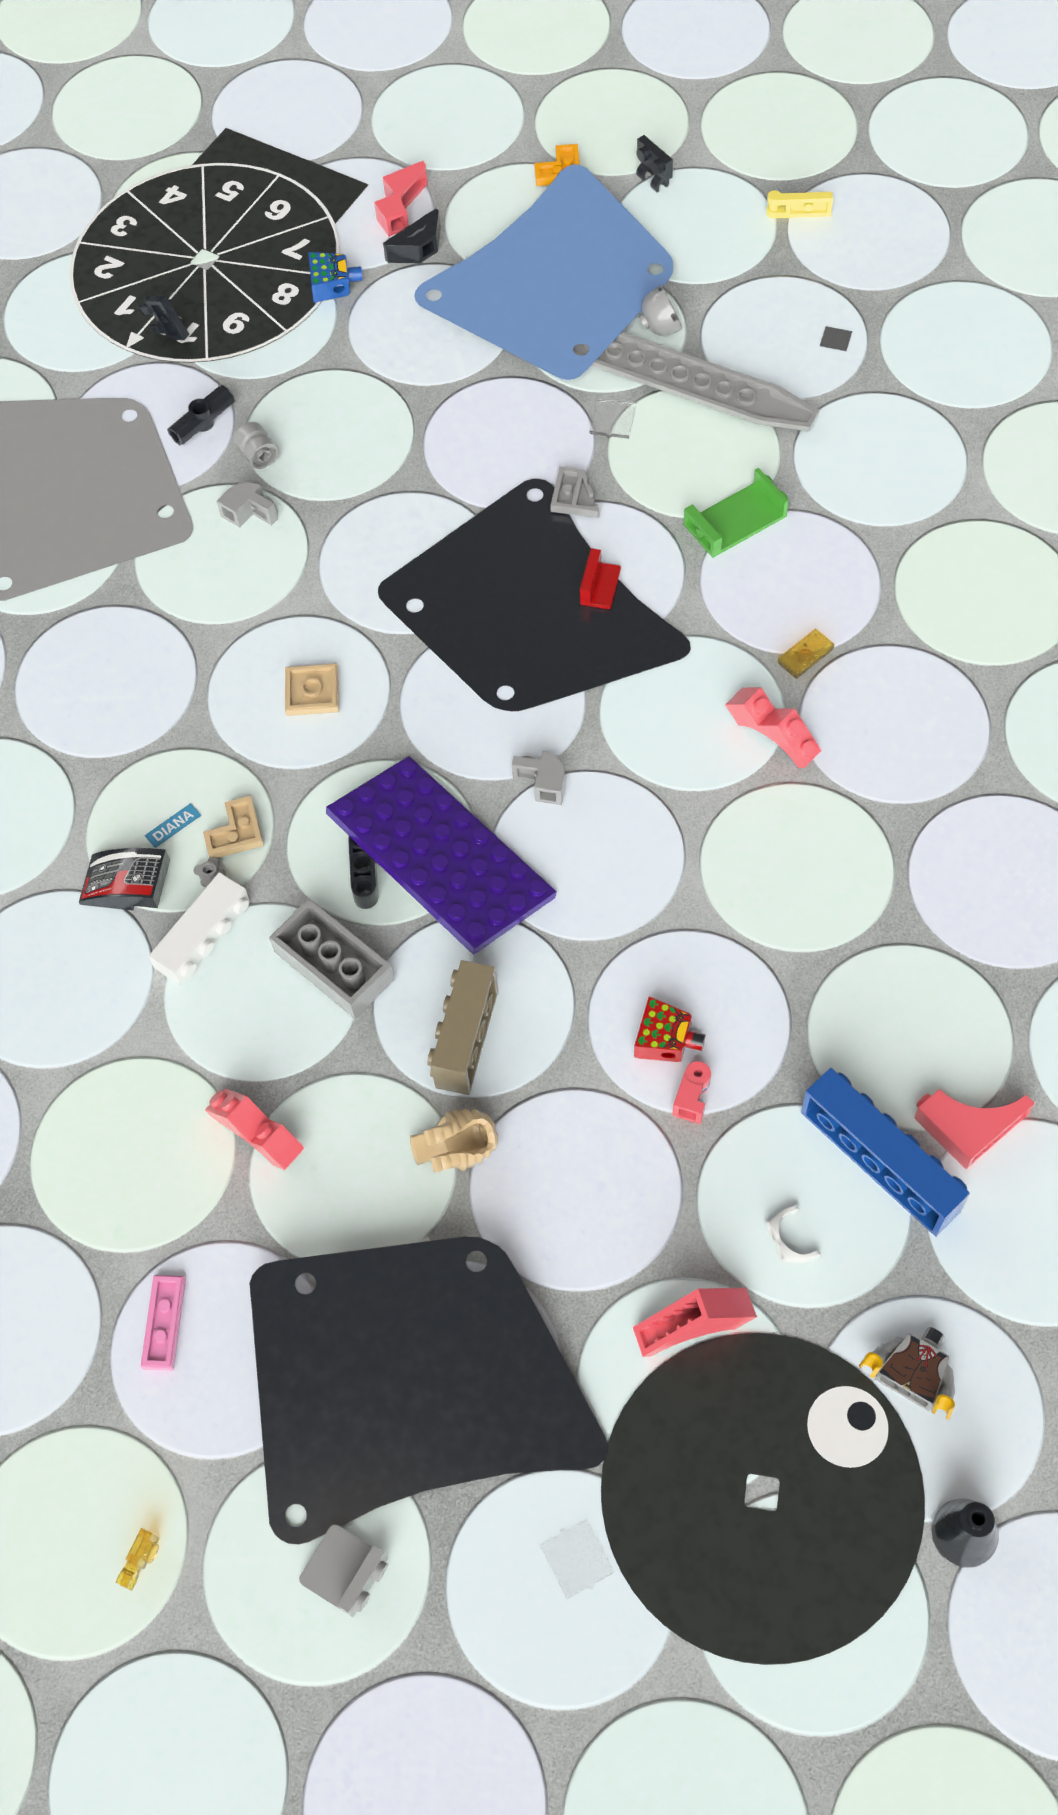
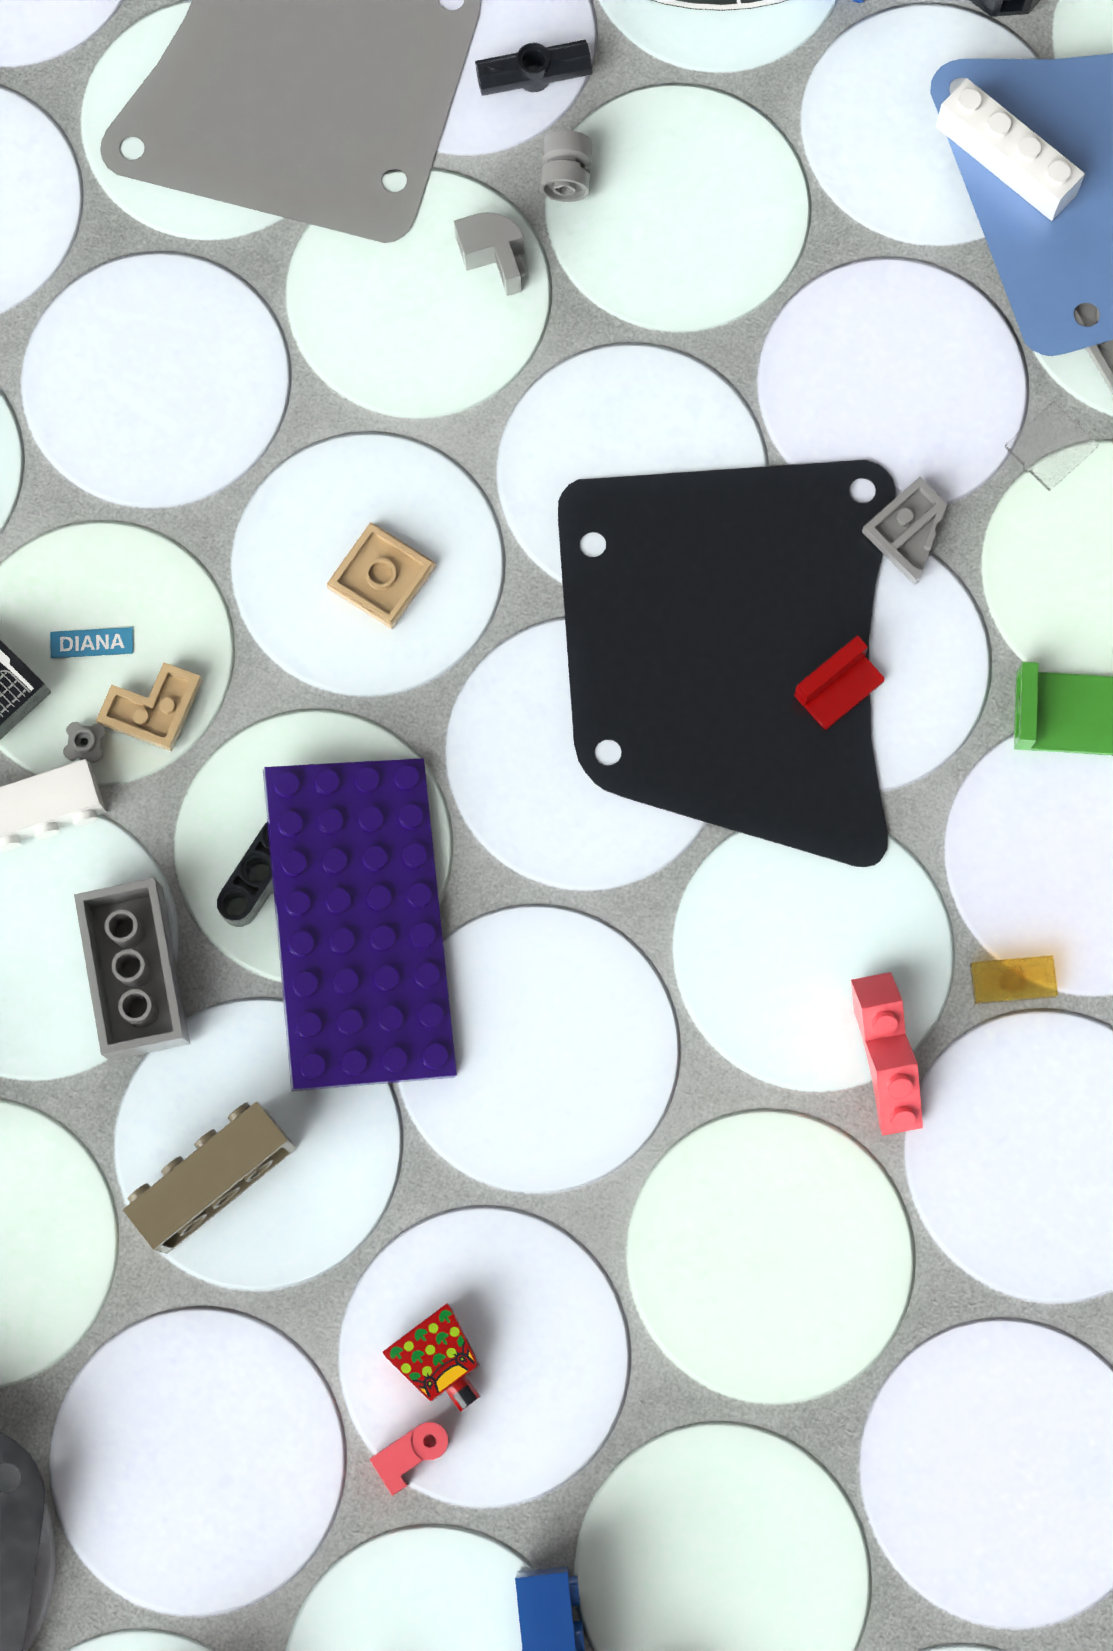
camera: 35 degrees right, 15 degrees up
tan hair [410,1109,498,1173] -> none
light grey brick [512,751,565,805] -> none
none -> white brick [936,78,1085,221]

